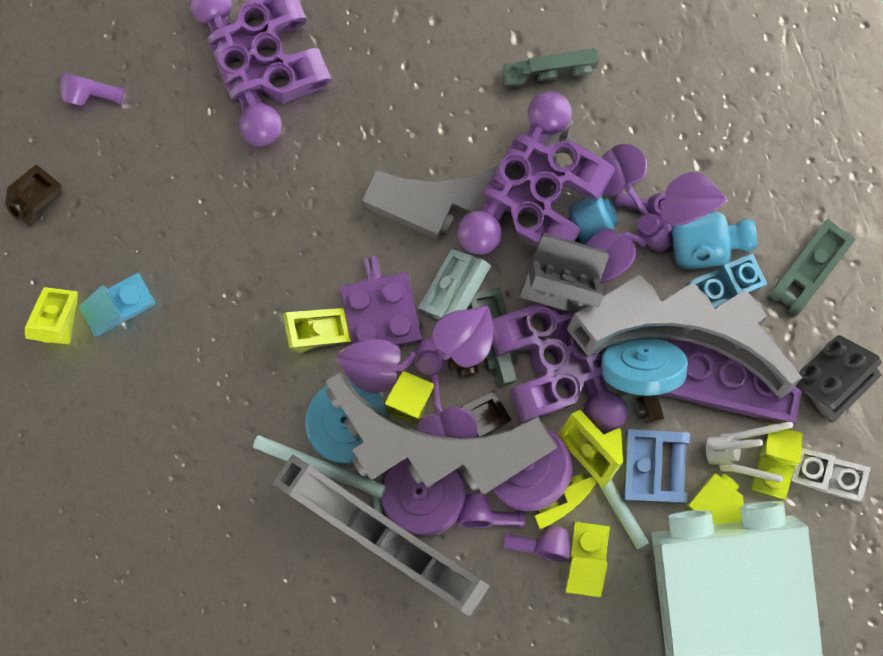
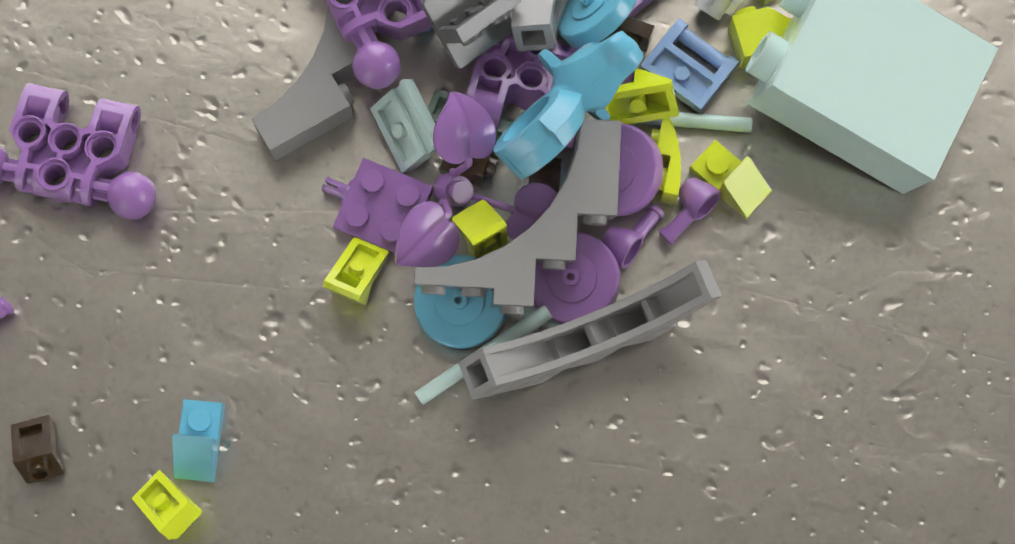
camera: 55 degrees left, 5 degrees down
none -> medium azure animal [493,31,644,180]

